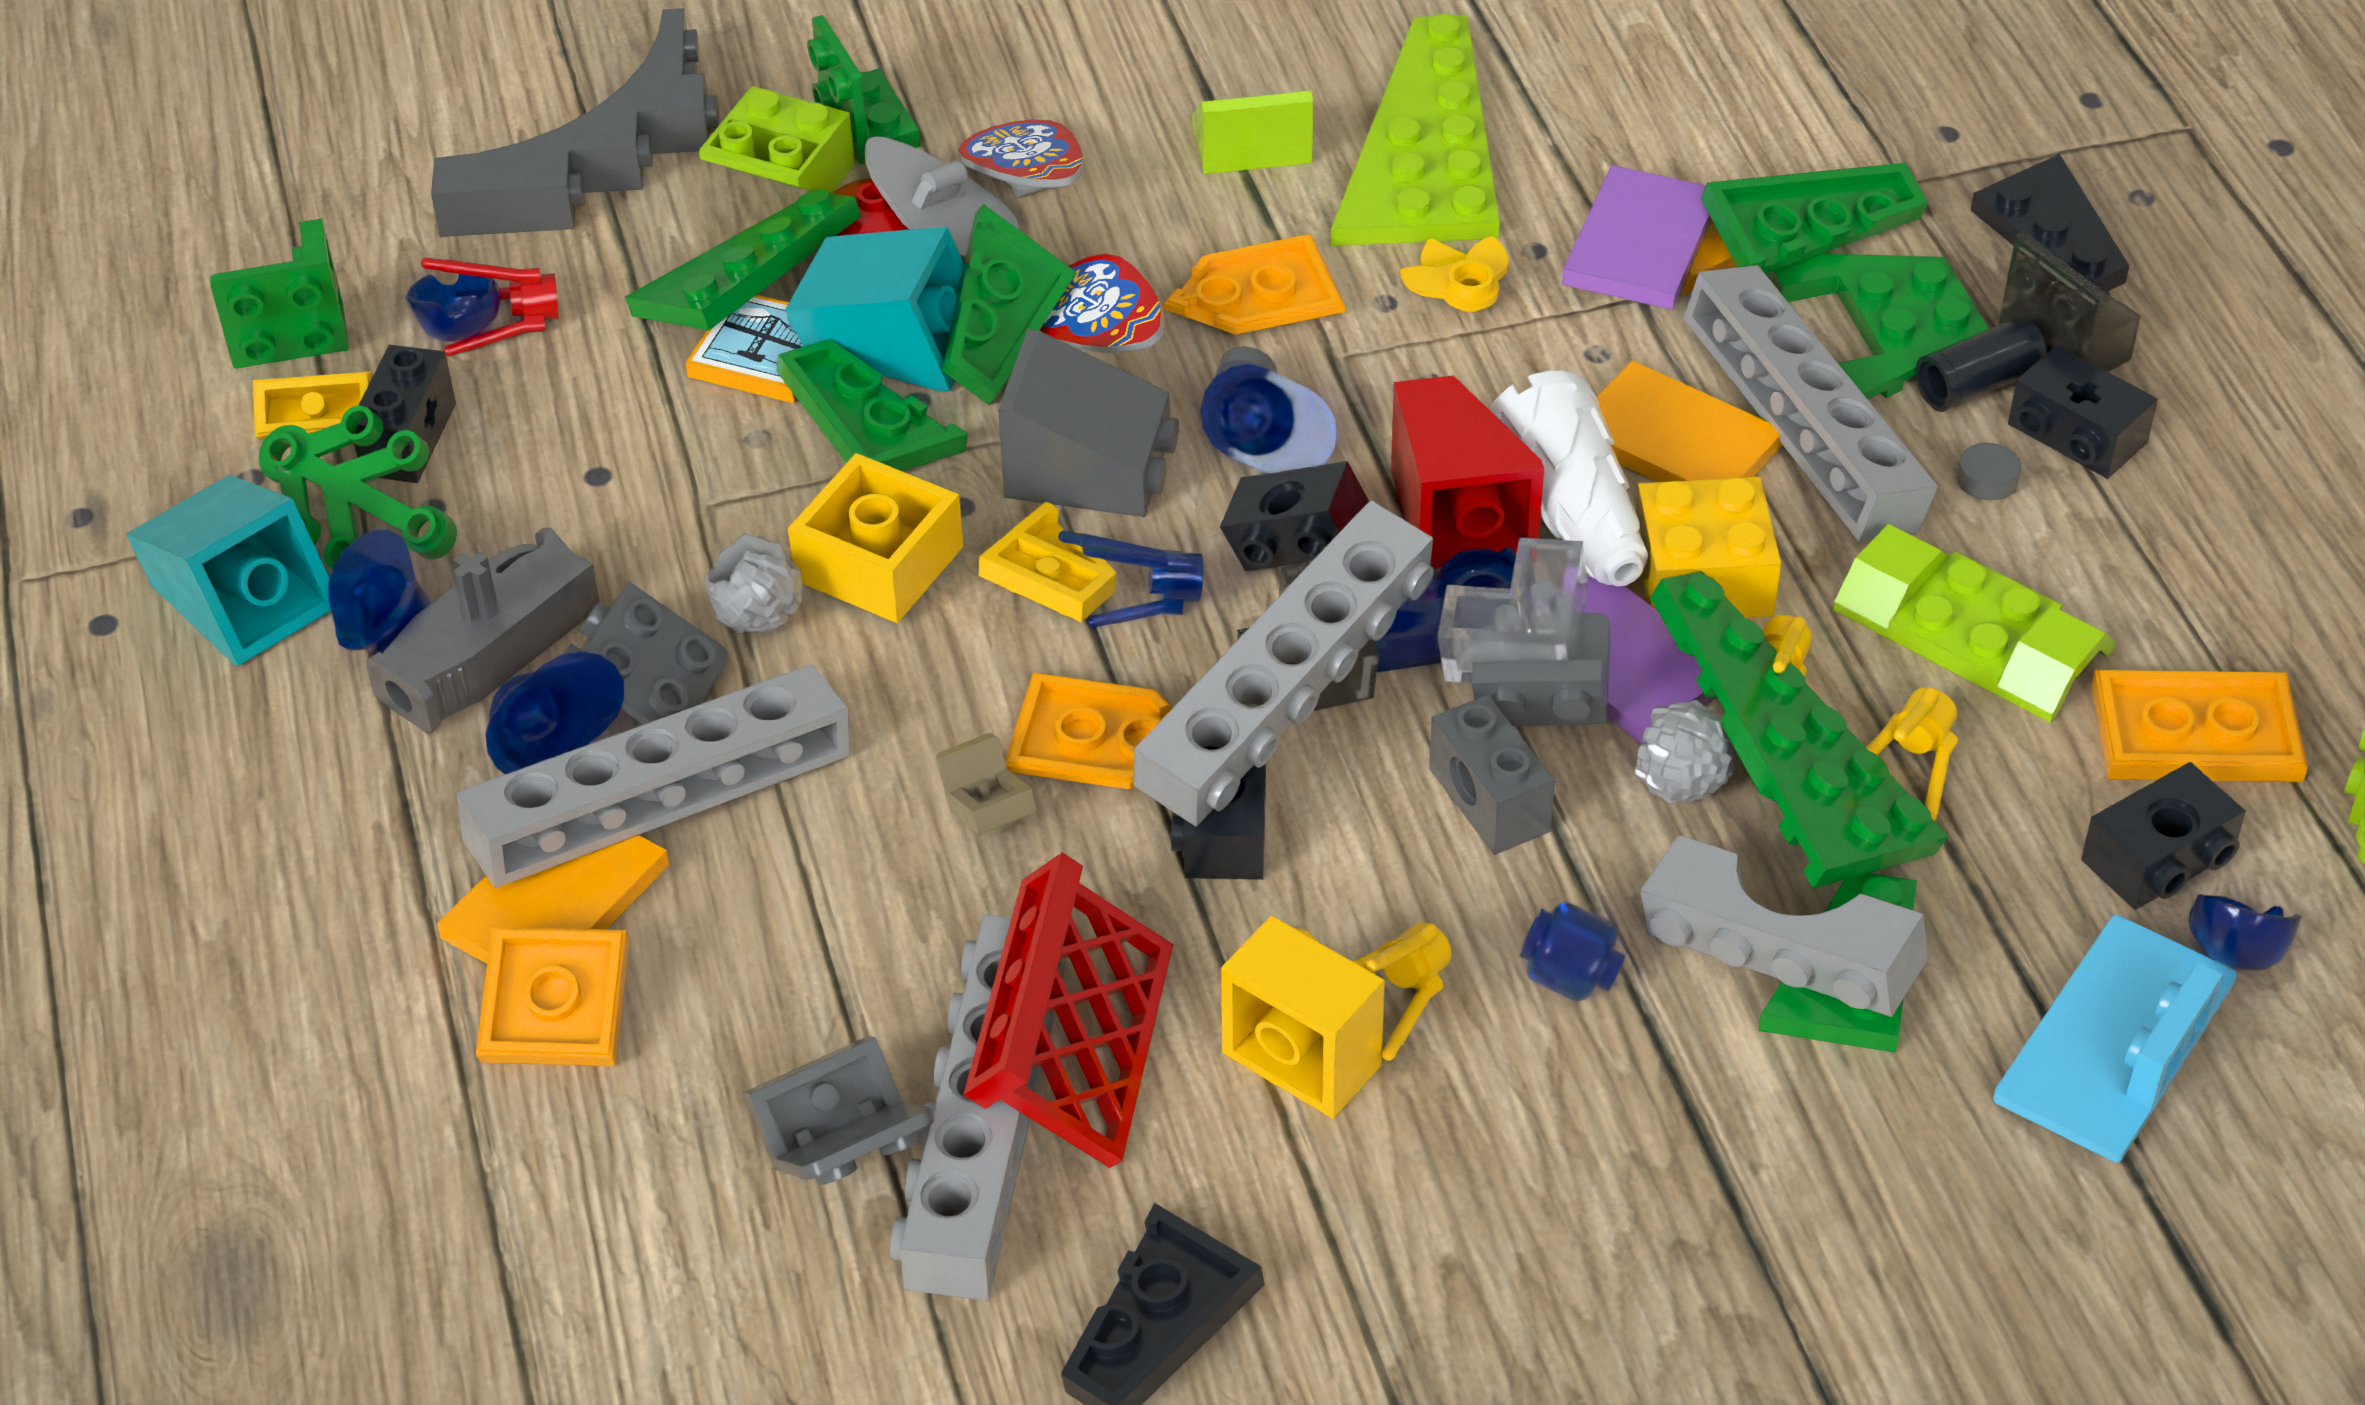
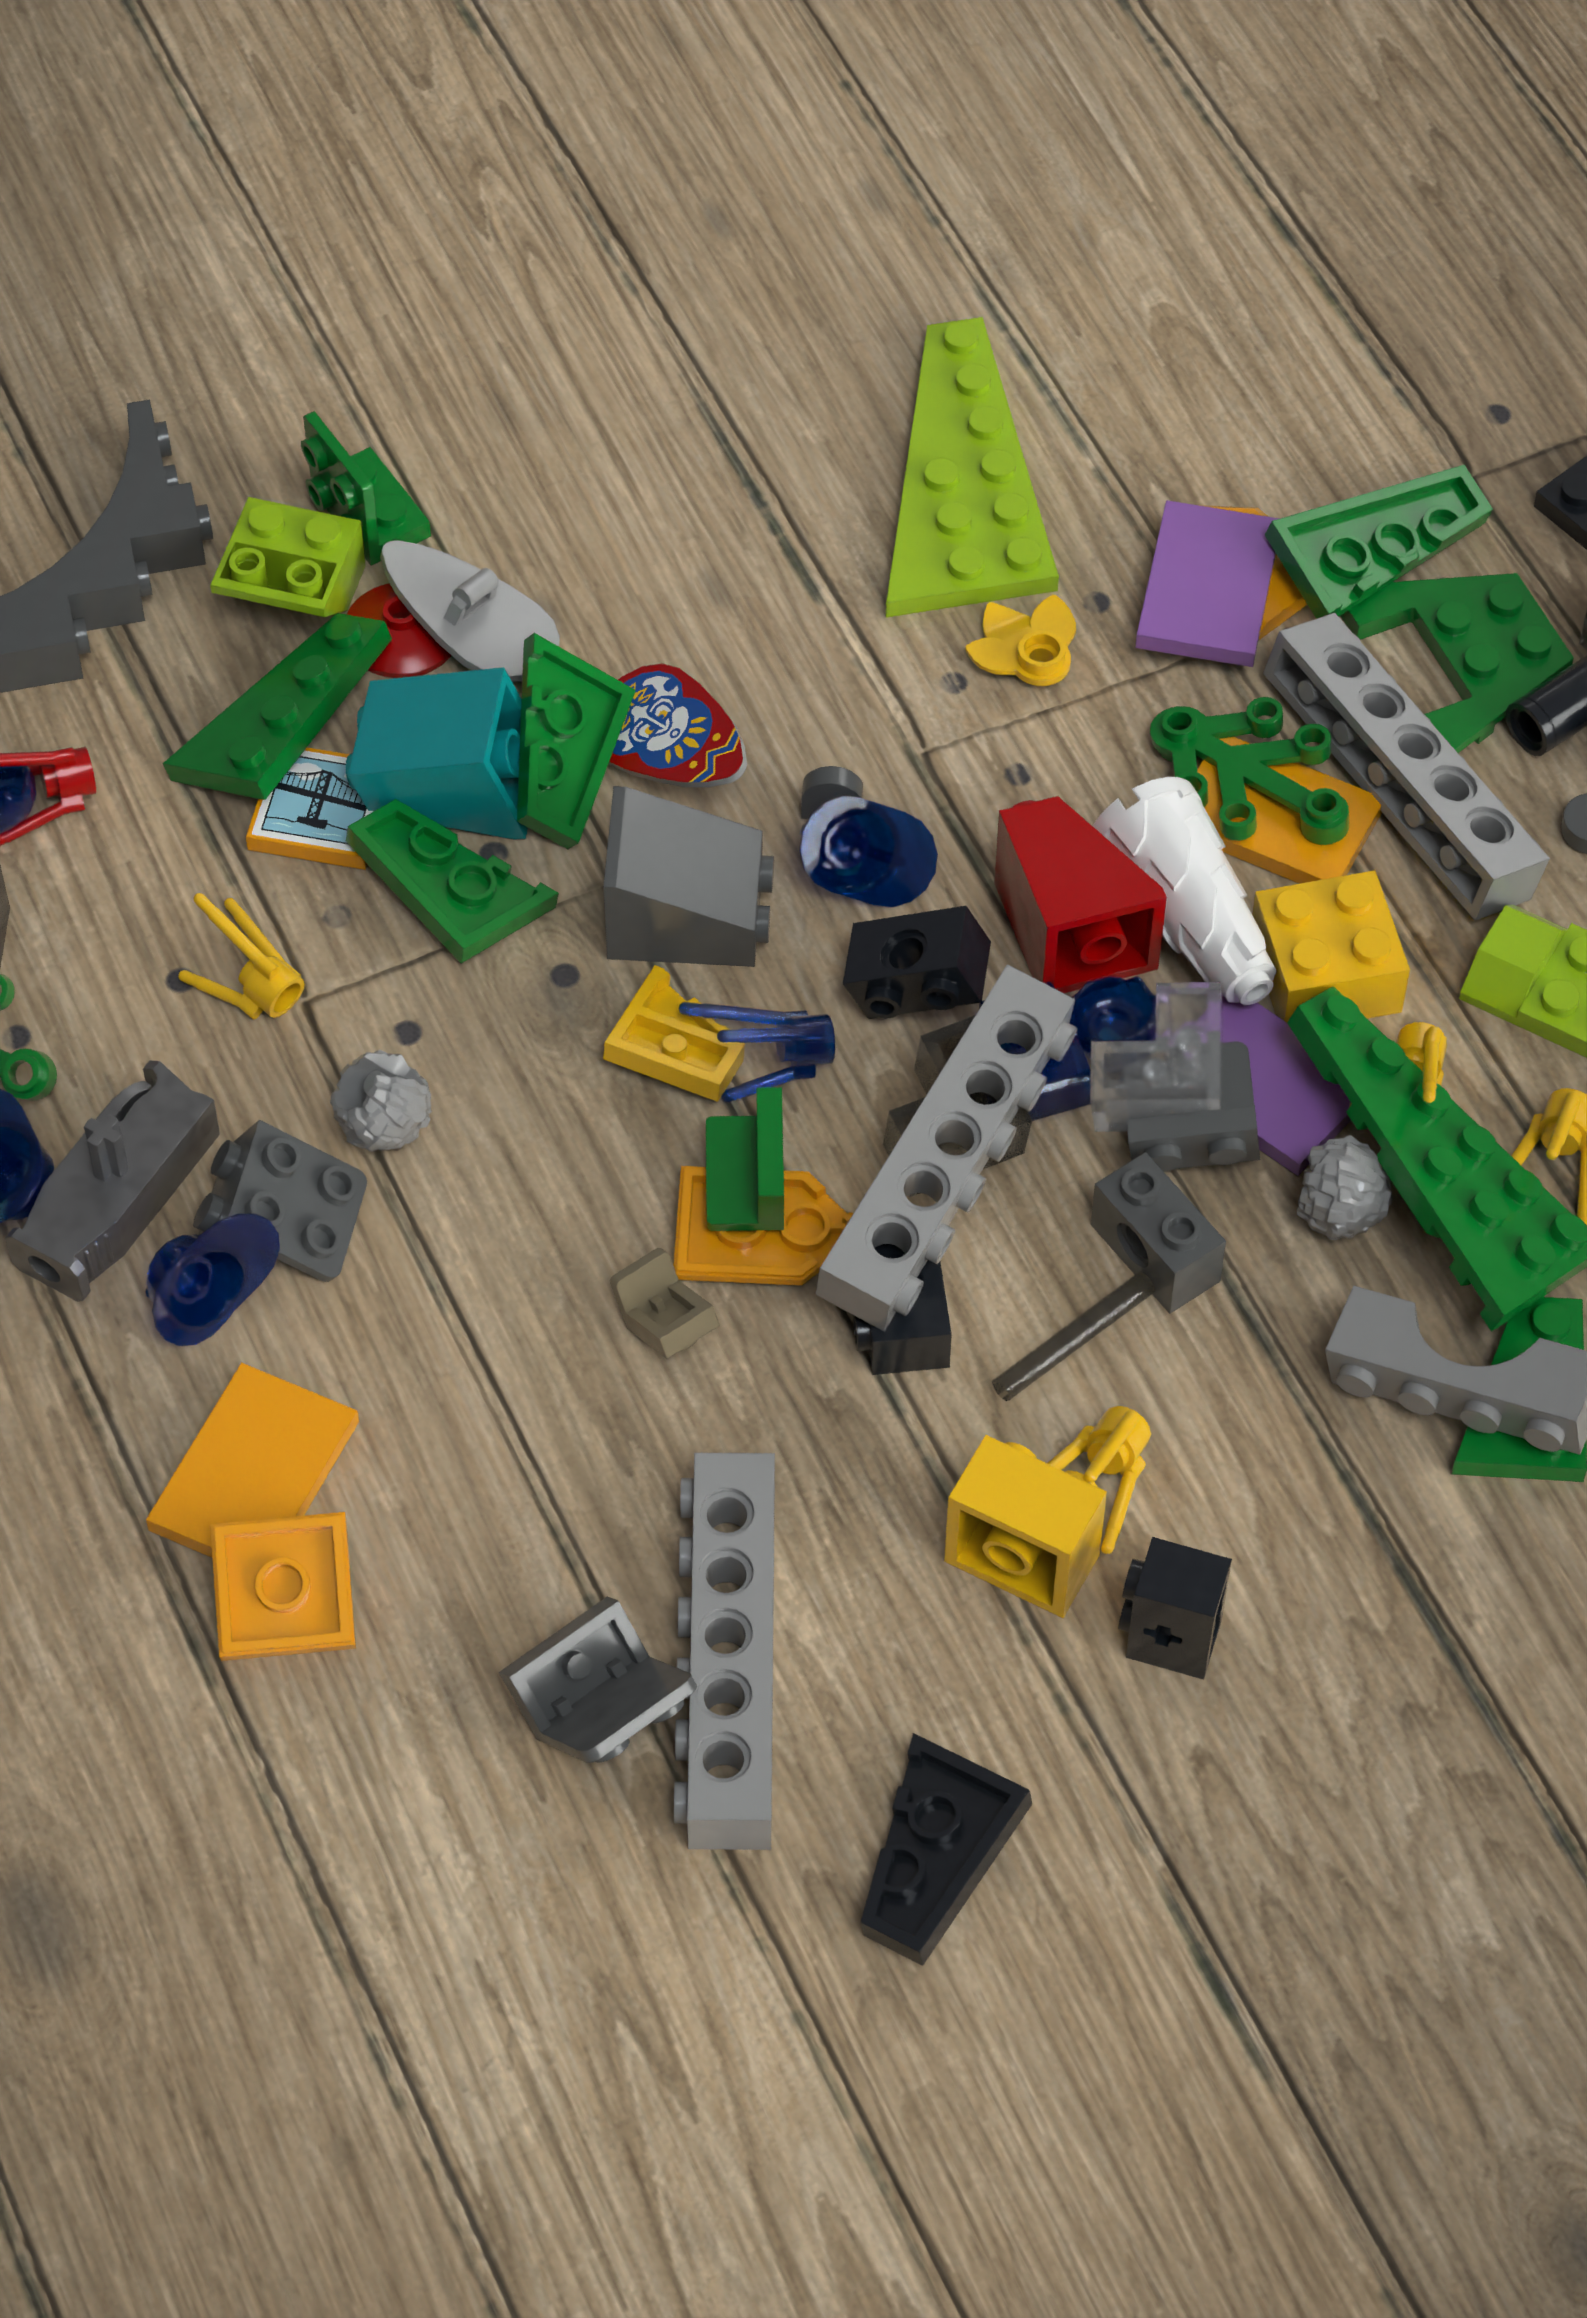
camera: 10 degrees left, 10 degrees up
light grey brick [456,664,850,888] -> none
yellow brick [788,453,964,624] -> none
shield [958,119,1084,198] -> none
red fence [963,852,1173,1168] -> none
light orange tile [1164,234,1345,335] -> none
lime slope [1191,90,1313,174] -> none
clear blue head [1519,902,1625,1002] -> none
none -> yellow plant [178,893,305,1020]
none -> green panel [706,1087,784,1231]
none -> clear smoke bar [992,1272,1155,1401]
none -> black brick [1118,1537,1232,1680]
none -> green plant [1150,697,1349,845]

